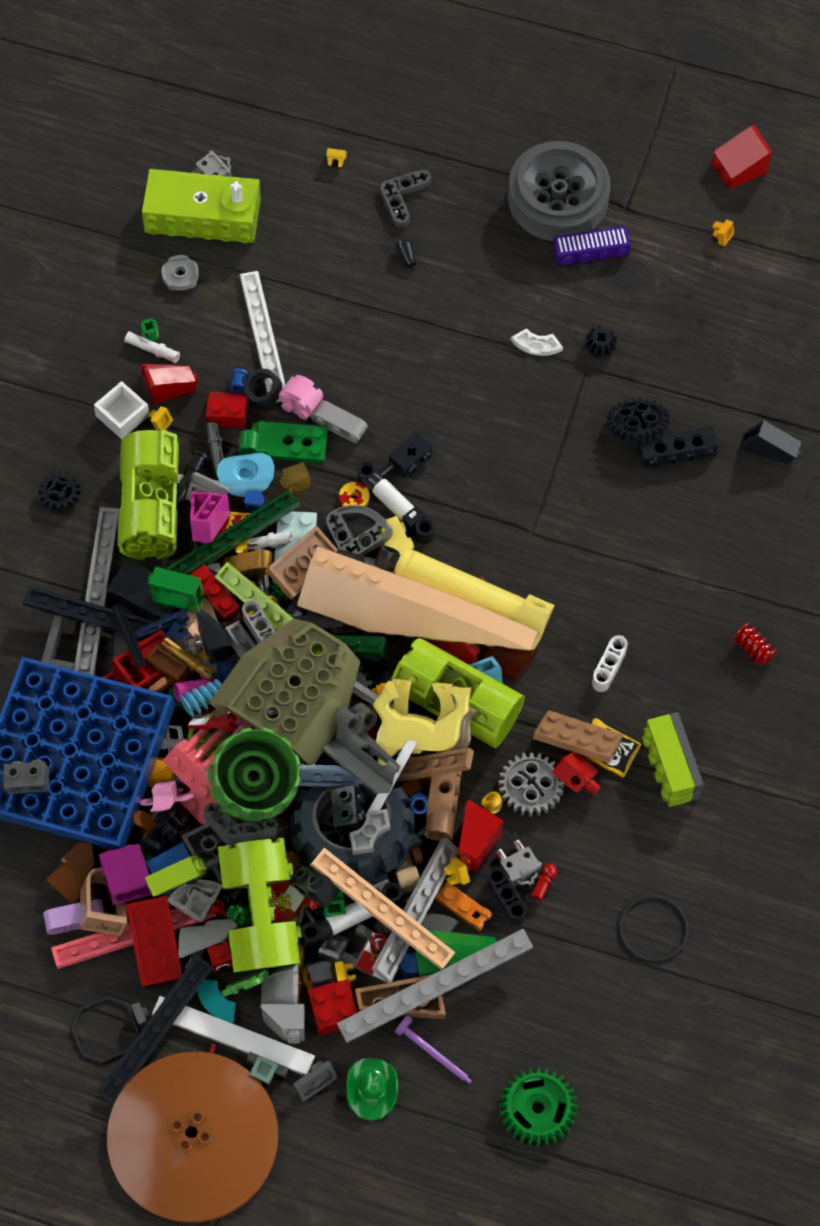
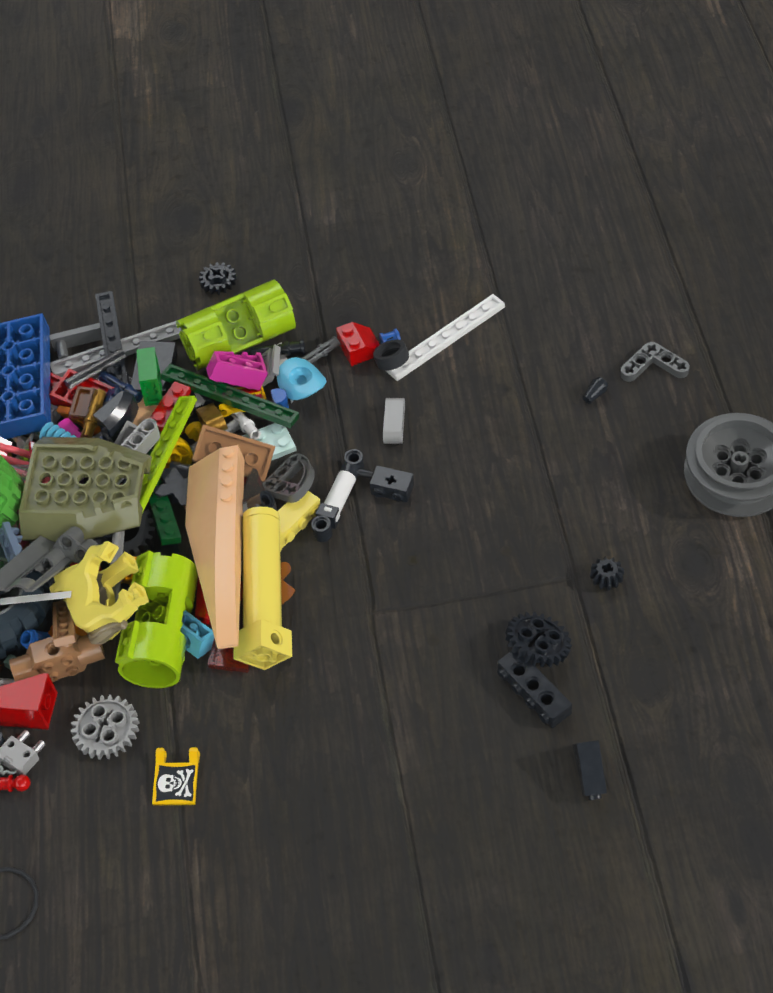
camera: 70 degrees right, 10 degrees down
white piece [94,381,149,439] -> none
white pin [125,331,180,363] -> none
red slope [140,364,198,405] -> none
green bush [141,318,159,342] -> none
lime piece [142,169,261,243] -> none
yellow tile [148,406,173,431] -> none
light grey plate [161,255,199,291] -> none
light grey piece [192,151,232,177] -> none
green hinge [238,421,328,463] -> none
bright pink brick [279,375,323,420] -> none
clear yellow brick [280,462,311,494] -> none
yellow tile [326,148,347,167] -> none
yellow piece [339,482,370,507] -> none
yellow tile [481,792,503,814] -> none
white tile [511,329,563,356] -> none
medium nougat plate [533,710,623,763] -> none
red torso [552,752,601,796] -> none
dark purple brick [553,226,631,265] -> none
white beam [592,635,628,692] -> none
lime piece [642,712,704,807] -> none
red piece [734,623,778,665] -> none

